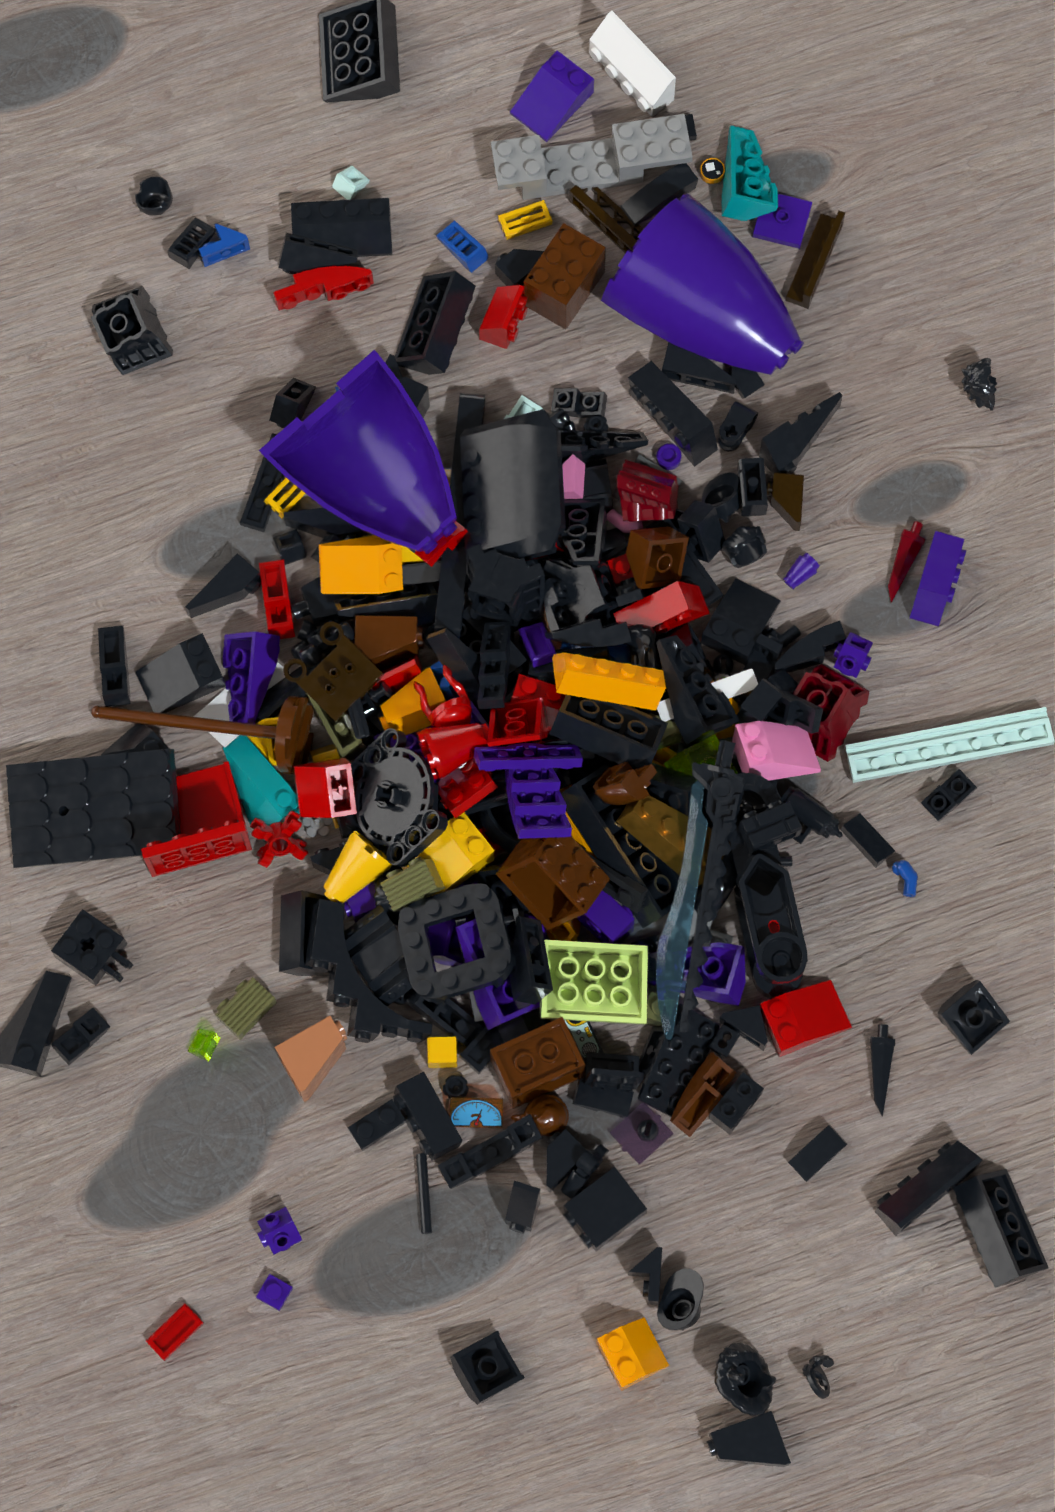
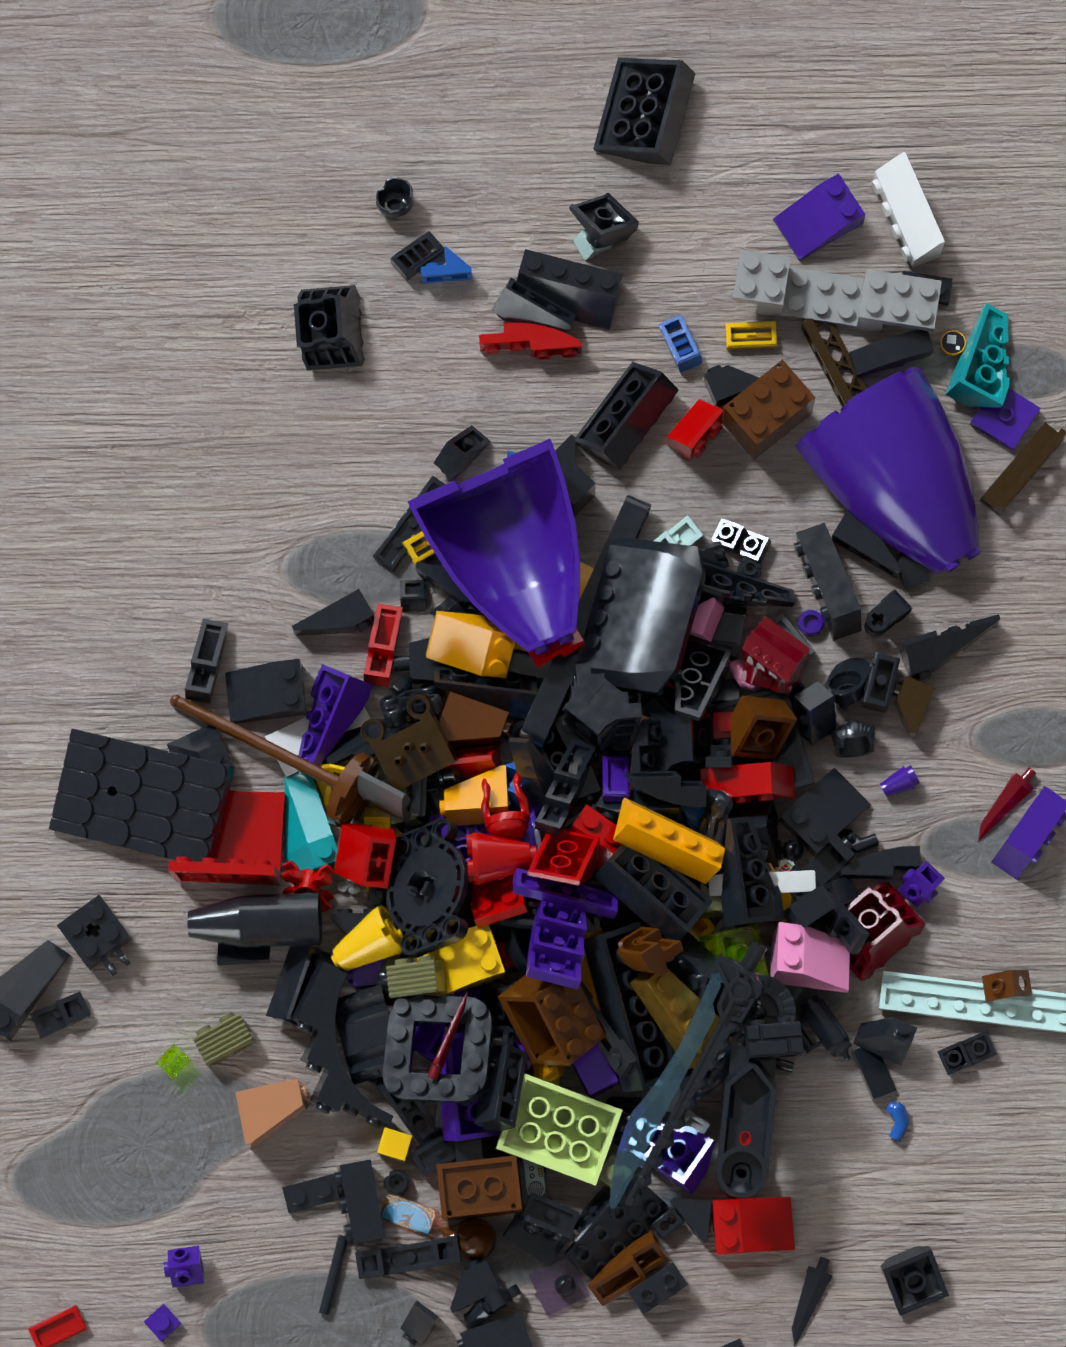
camera: 20 degrees right, 5 degrees up
none -> black piece [187,892,322,965]
none -> dark grey slope [358,771,411,823]
none -> dark red bar [427,992,468,1080]
none -> black slope [569,193,639,248]
none -> black slope [853,1017,917,1065]
none -> reddish brown bracket [982,970,1032,1002]

